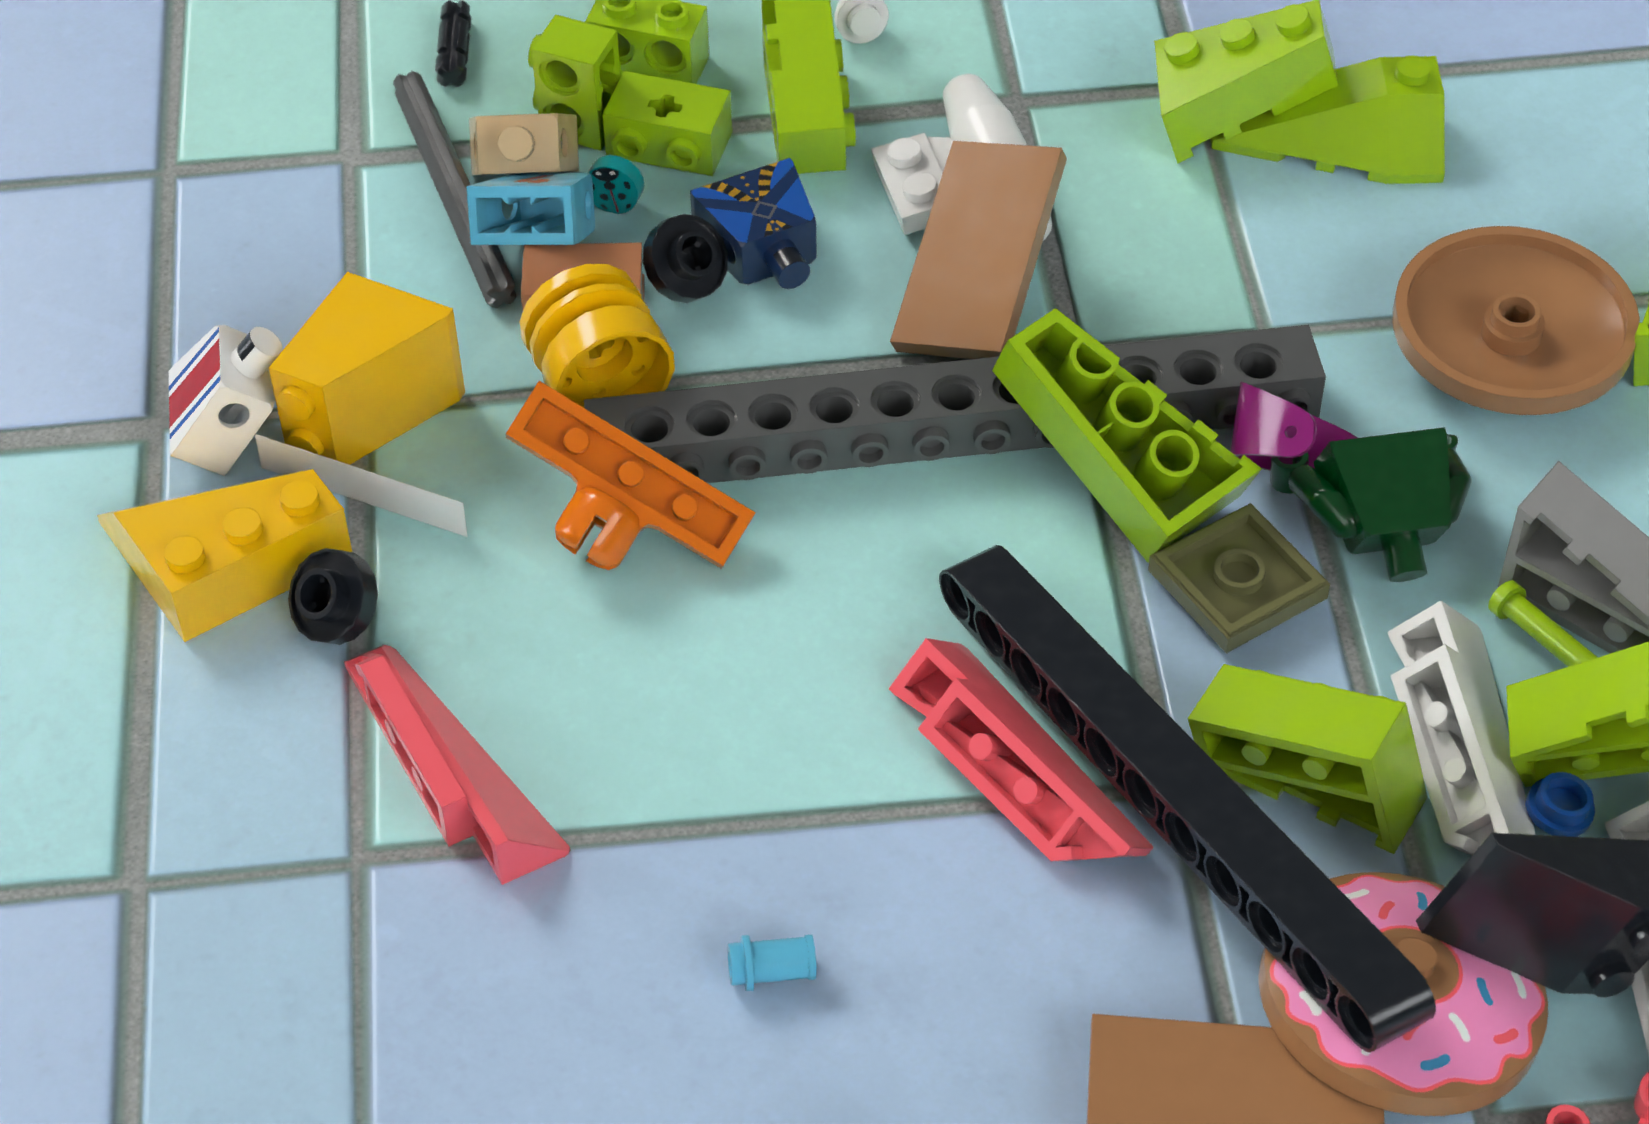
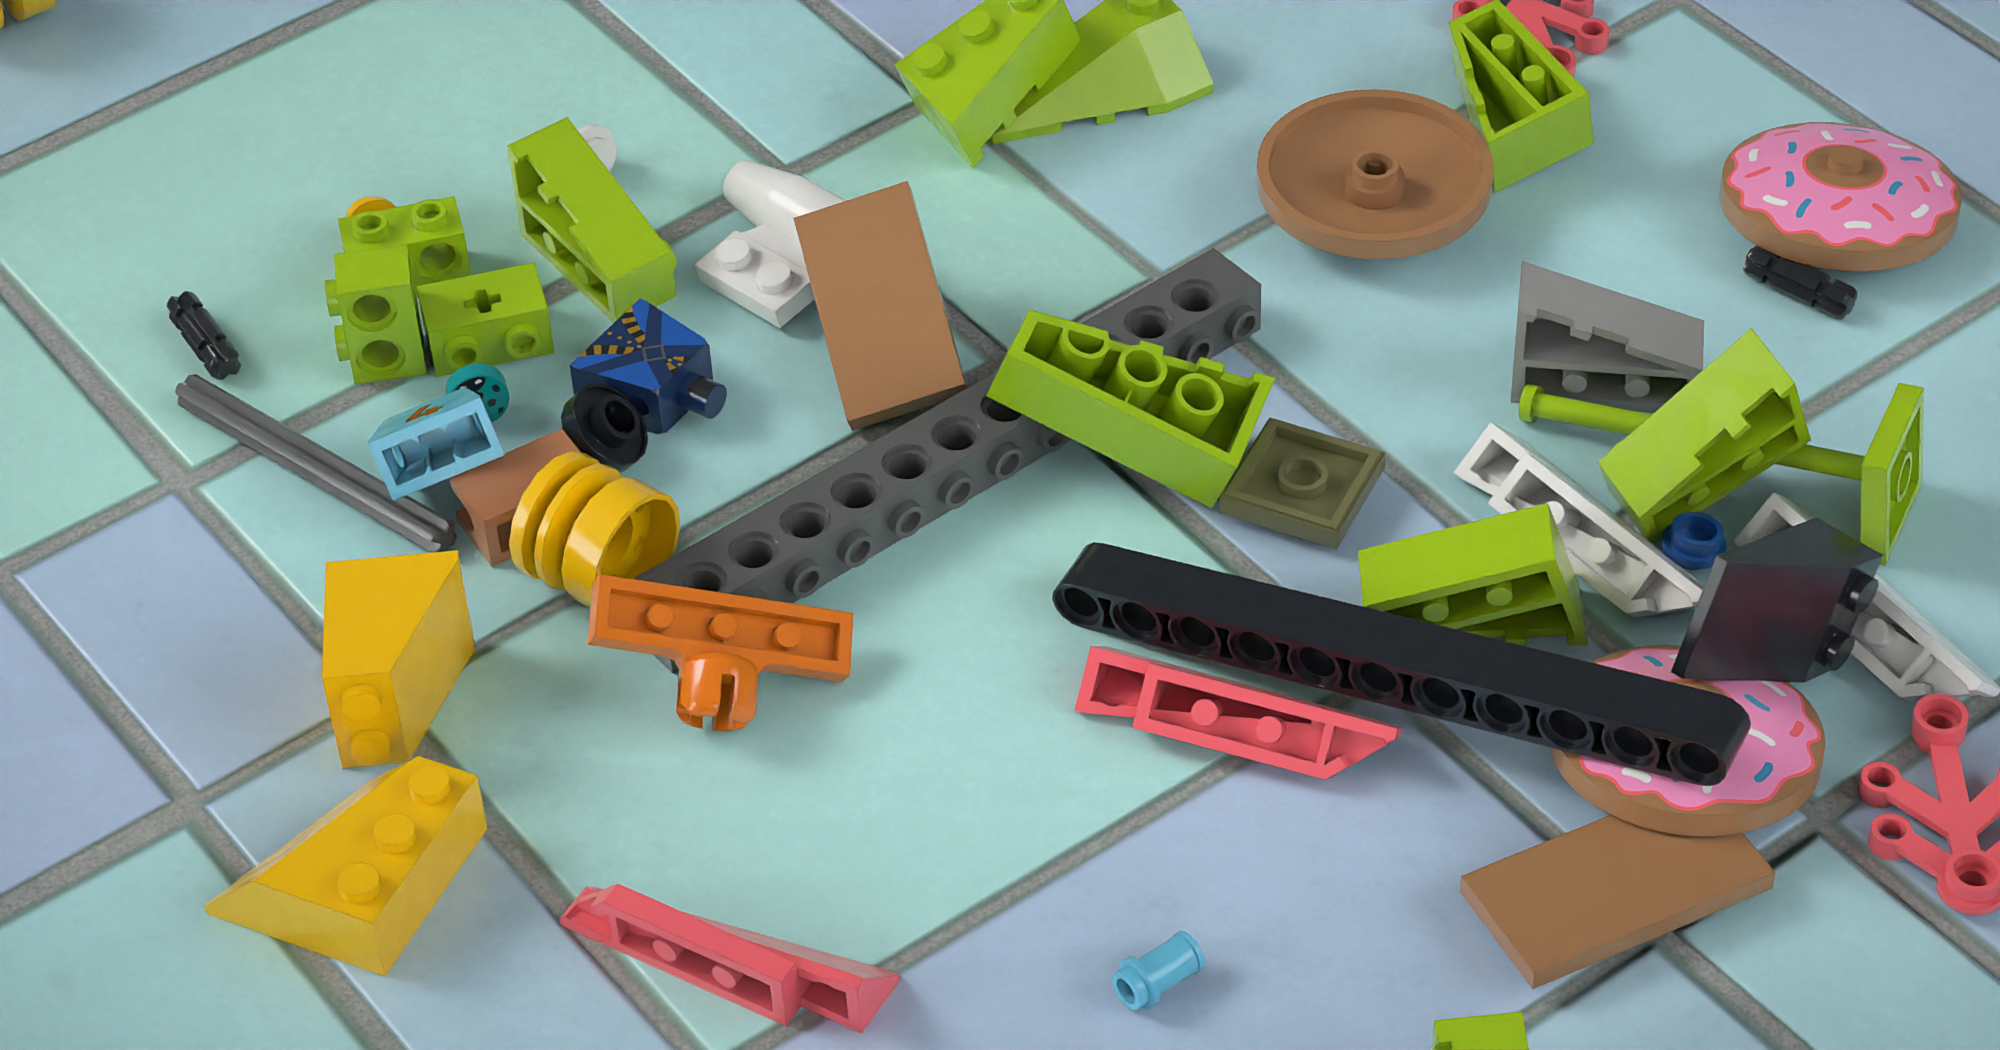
camera: 30 degrees left, 5 degrees down
white torso [169,325,283,476] -> none
white sticker [255,434,468,537] -> none
black plate [288,548,378,645] -> none
tan torso [469,113,579,175] -> none
magenta piece [1231,381,1358,471] -> none
dark green torso [1270,427,1472,582] -> none

